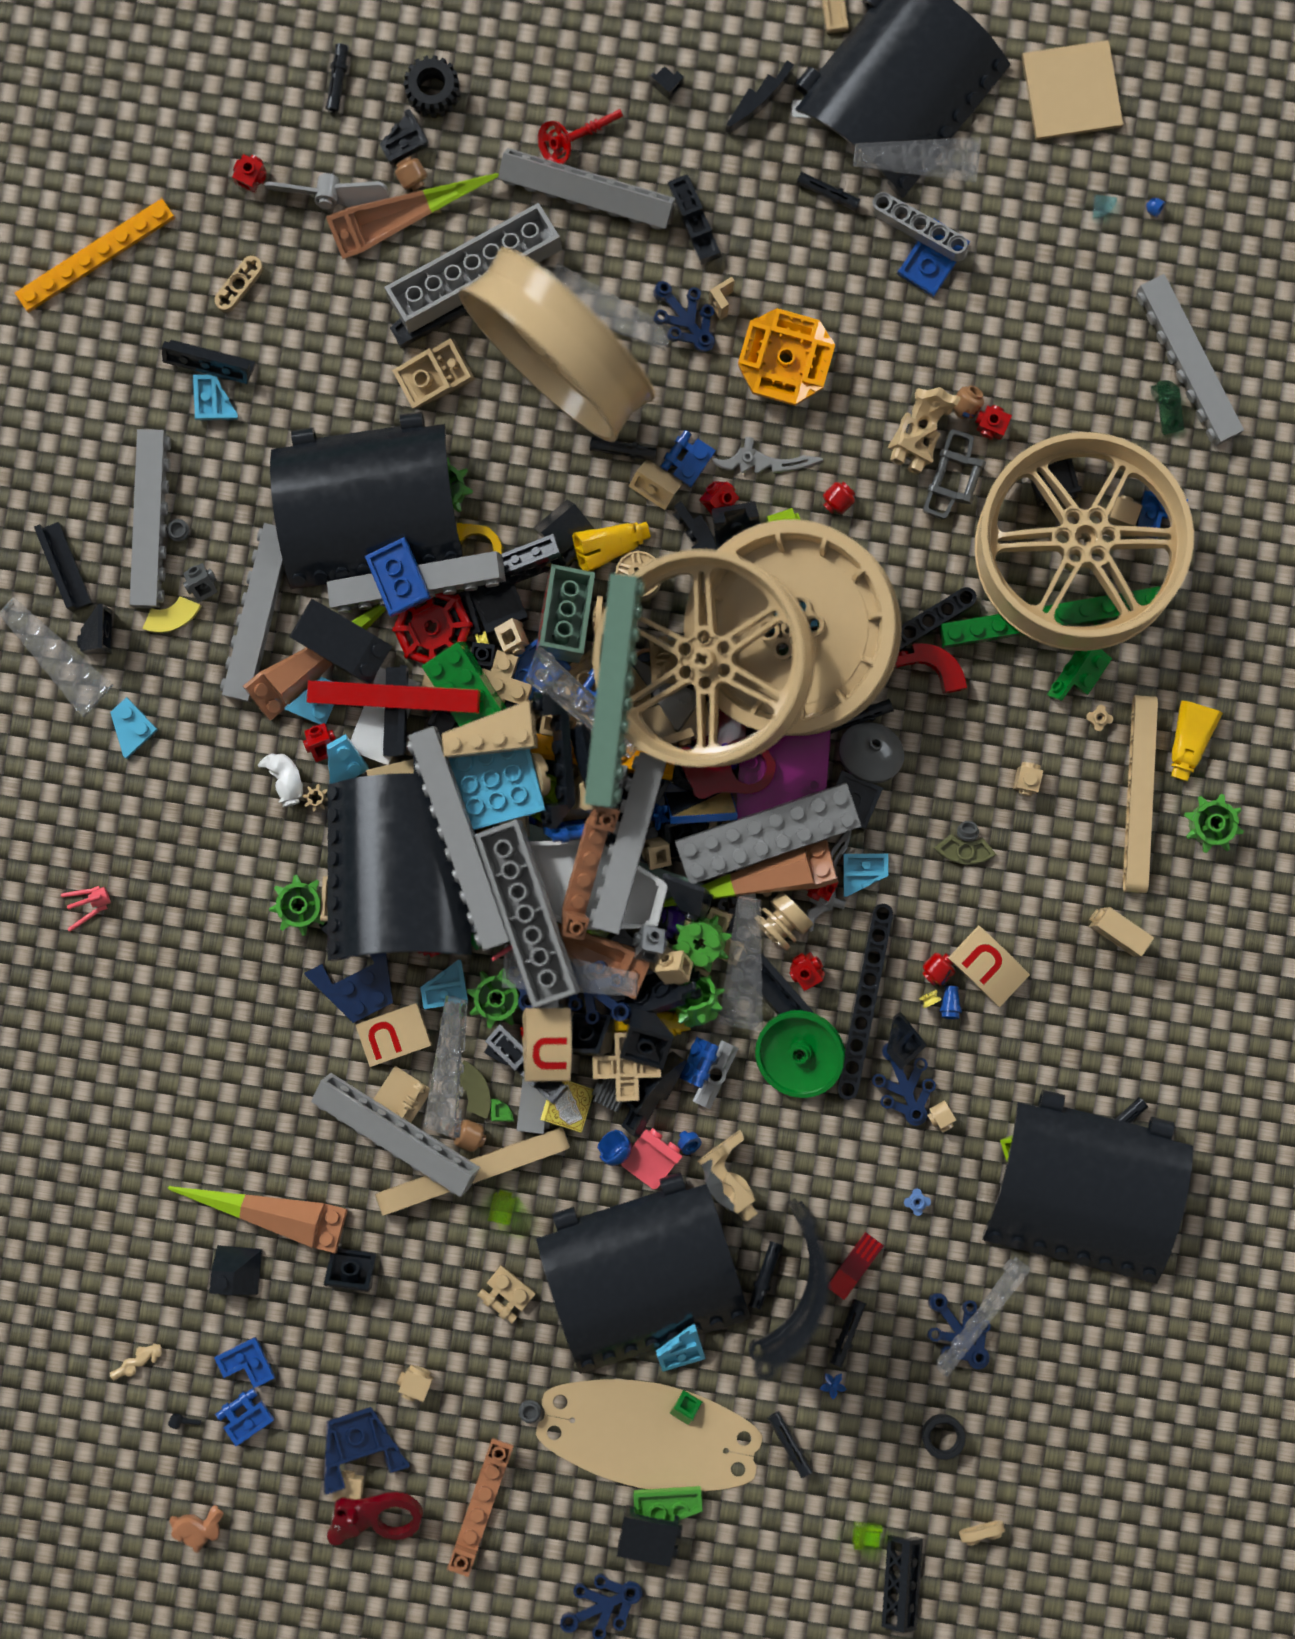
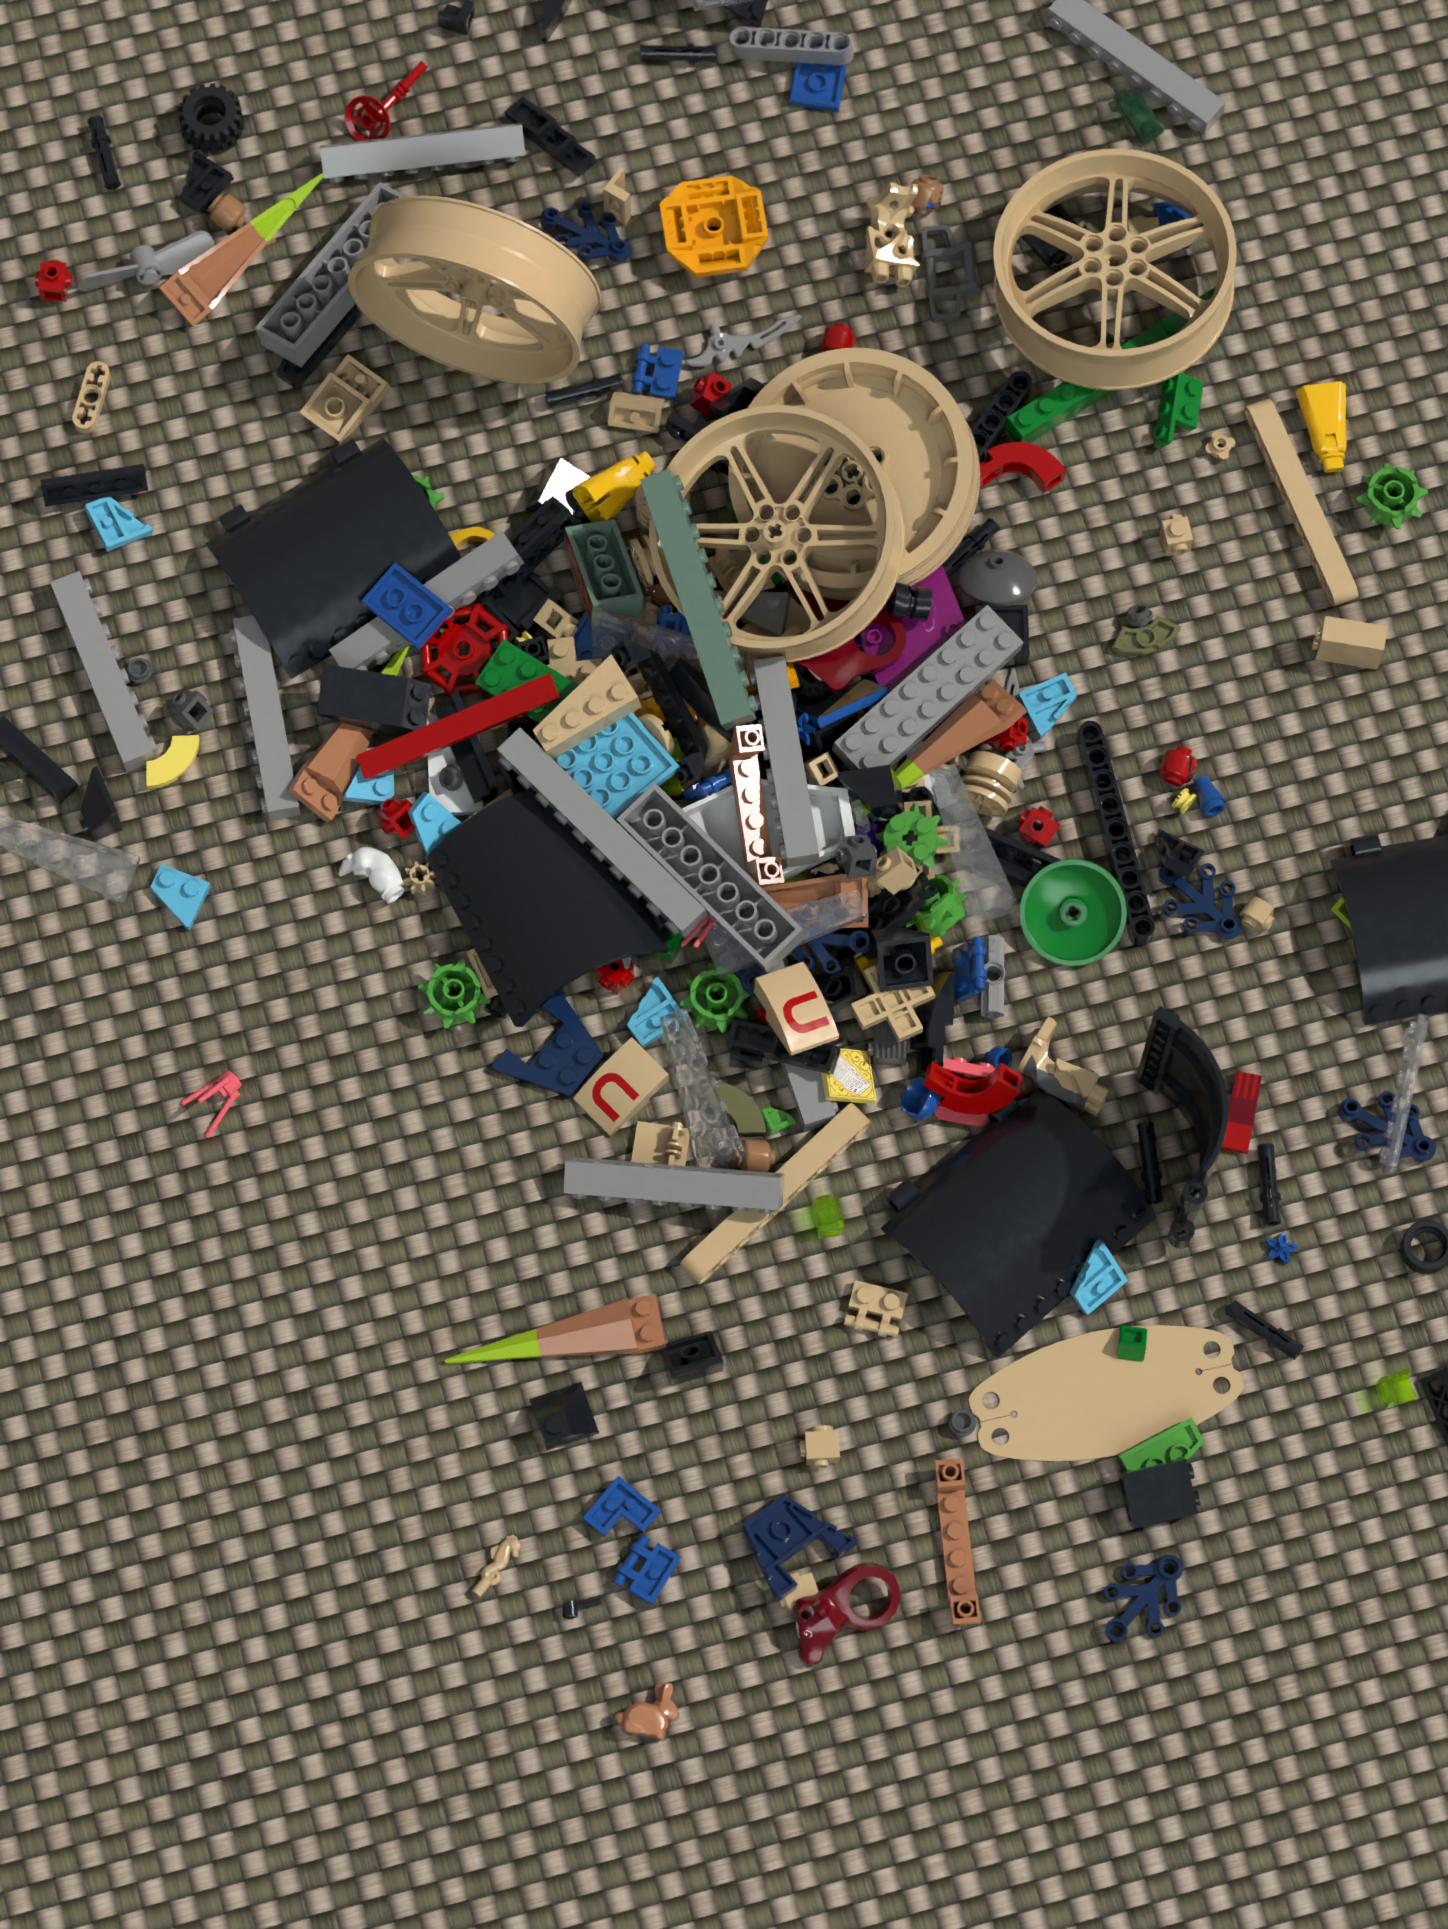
camera: 25 degrees left, 15 degrees down
medium blue plate [904,1189,931,1216] -> none
tan slope [948,925,1030,1007] -> none
red brick [975,405,1012,440] -> none
none -> dark grey plate [439,764,464,791]
none -> clear tile [850,799,870,834]
none -> black wheel [887,582,932,622]
none -> red arch [923,1061,1024,1114]

